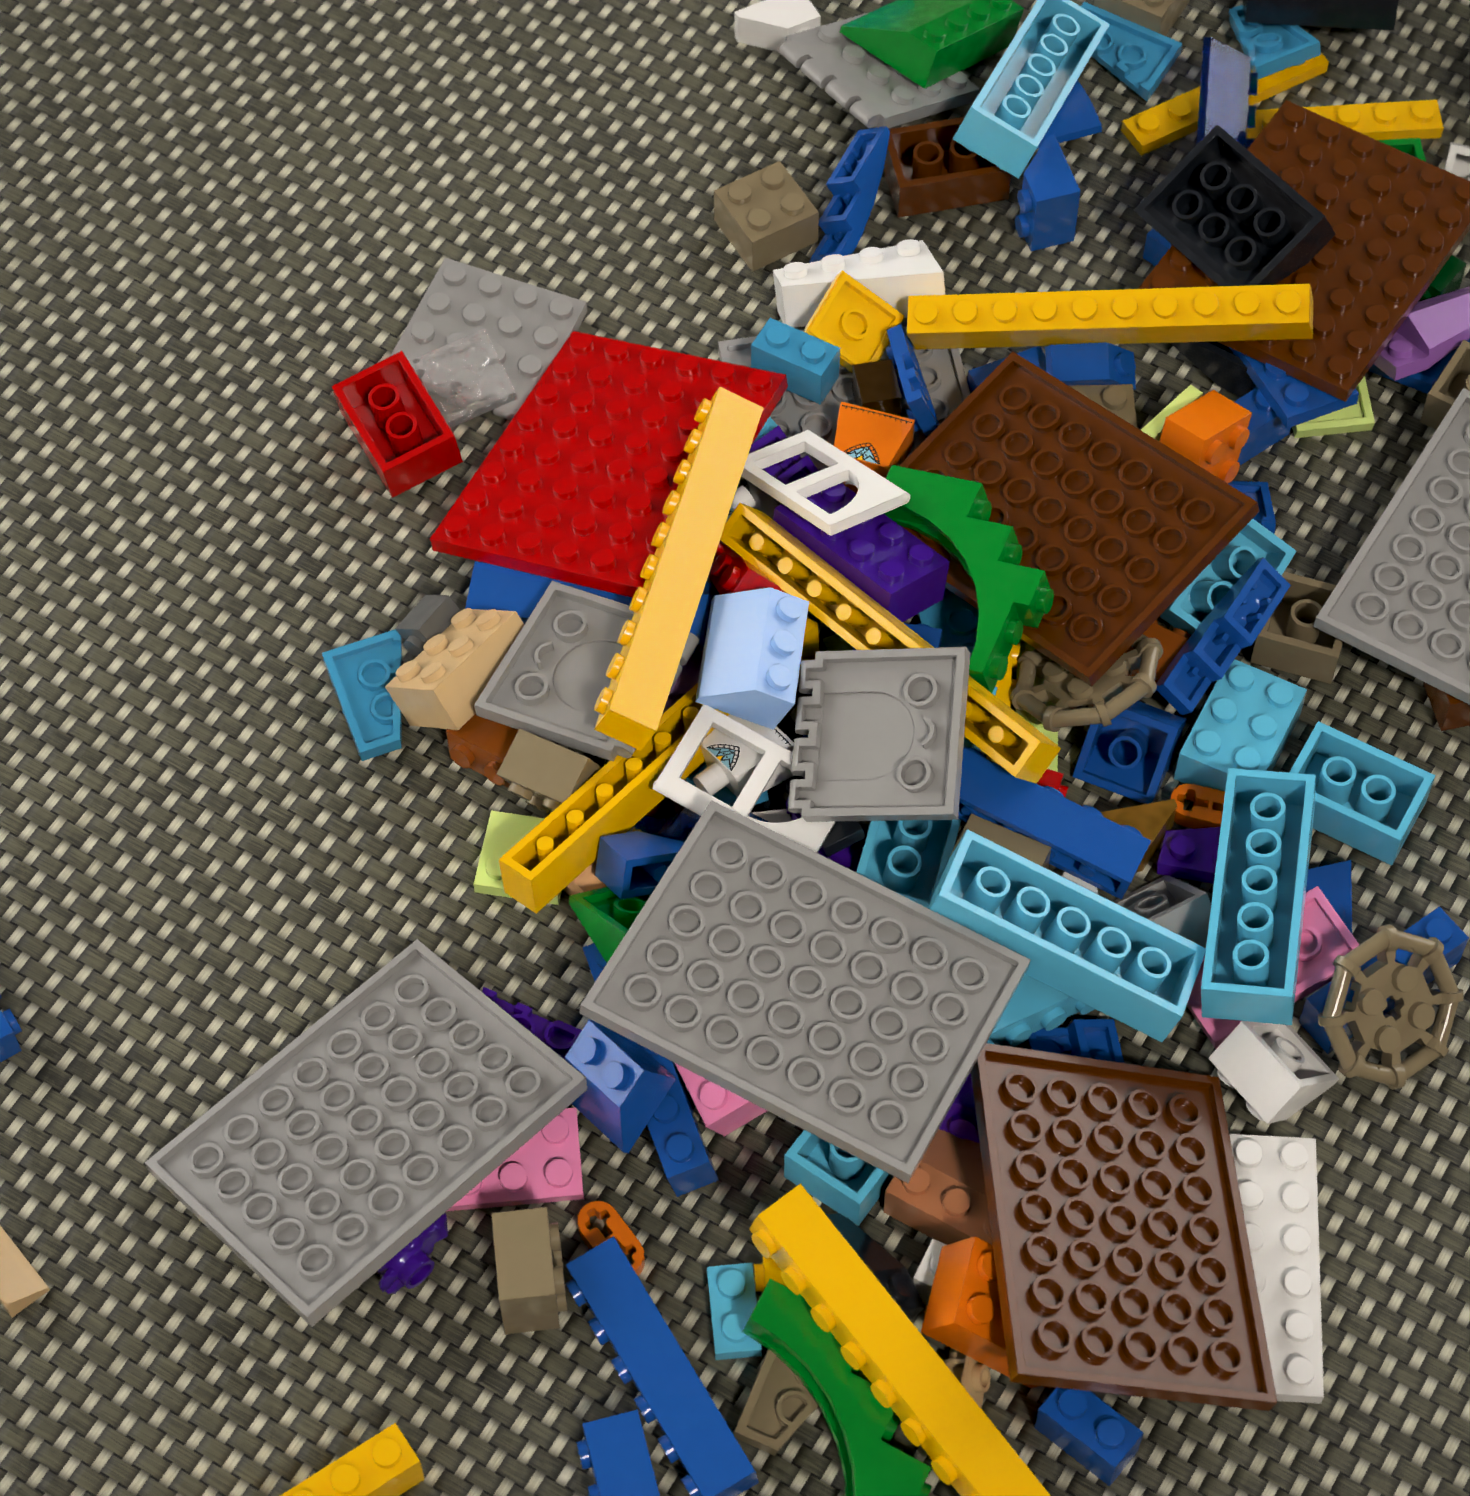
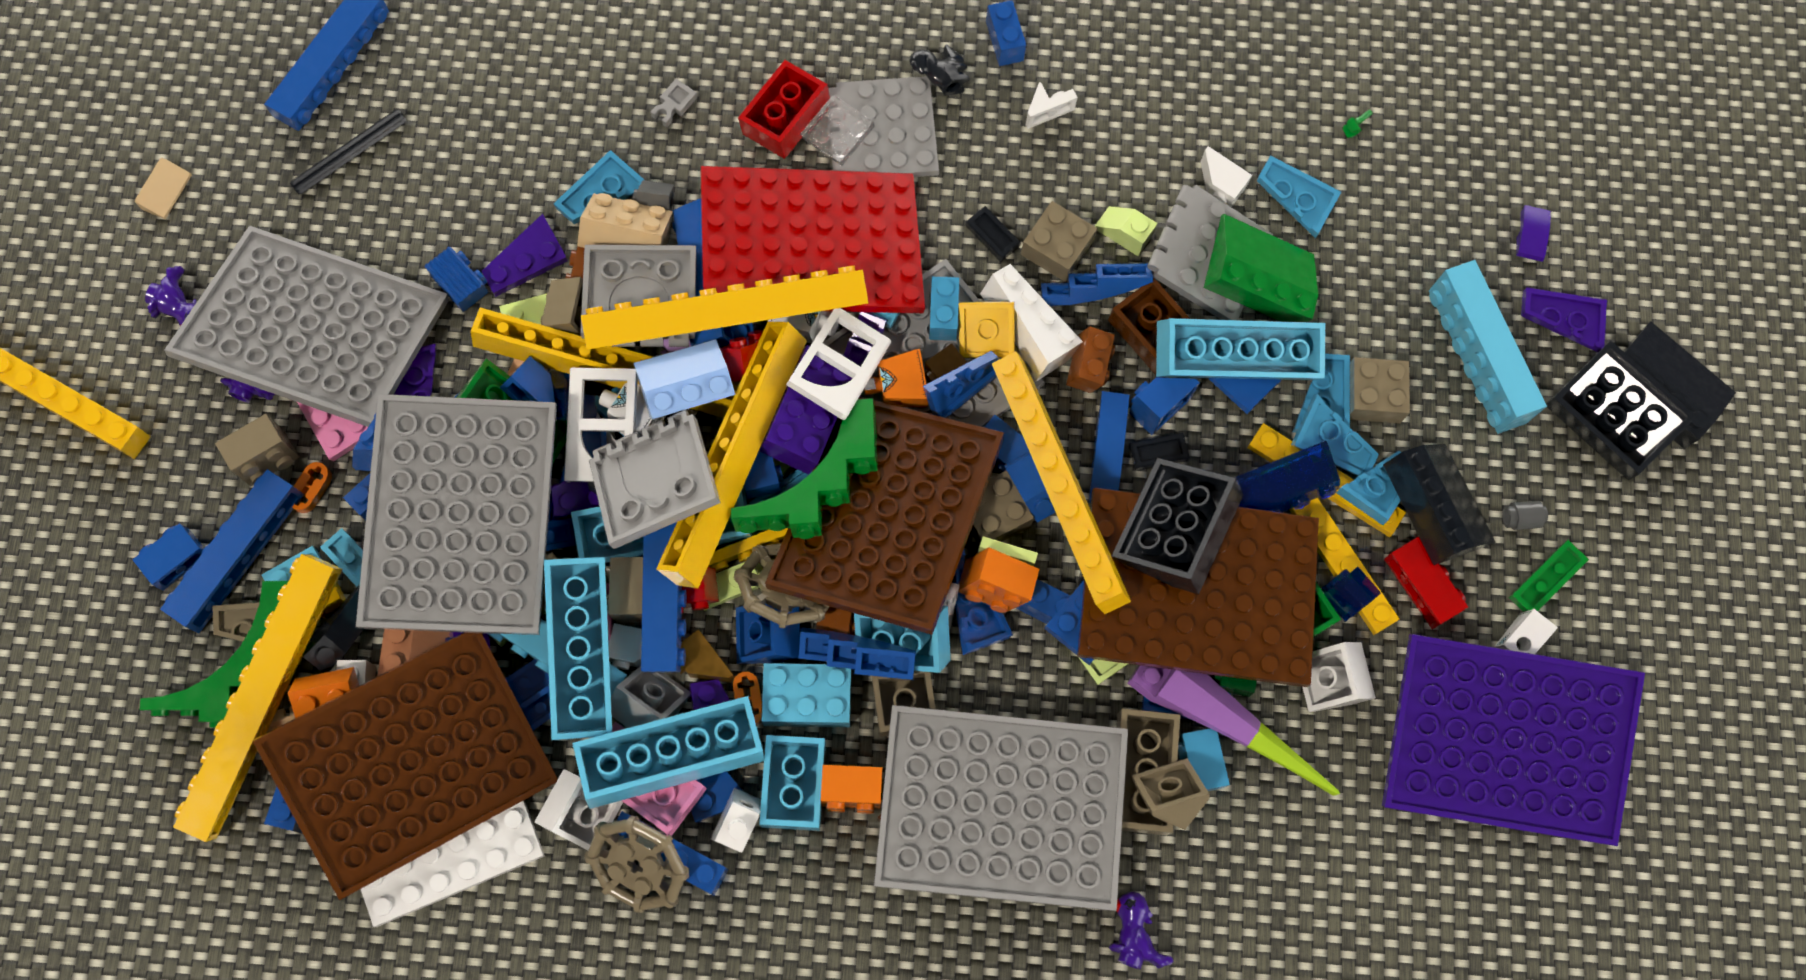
camera: 60 degrees right, 15 degrees up
none -> dark purple animal [145,266,197,326]
none -> black axle [290,109,406,194]
none -> medium azure plate [320,528,363,587]
none -> blue brick [425,247,489,312]
none -> dark purple wing [482,214,568,297]
none -> light grey plate [651,78,698,127]
none -> white torso [710,788,761,853]
none -> orange piece [821,765,882,814]
none -> black animal [909,44,970,96]
none -> black tile [965,206,1021,262]
none -> blue brick [986,0,1026,66]
none -> white slope [1026,82,1077,129]
none -> dark orange brick [1066,326,1115,393]
none -> blue slope [1088,391,1129,503]
none -> yellowish green slope [1095,206,1158,256]
none -> black tile [1129,432,1190,471]
none -> dark azure wing [1291,394,1379,476]
none -> clear blue brick [1321,567,1381,622]
none -> red brick [1384,536,1468,630]

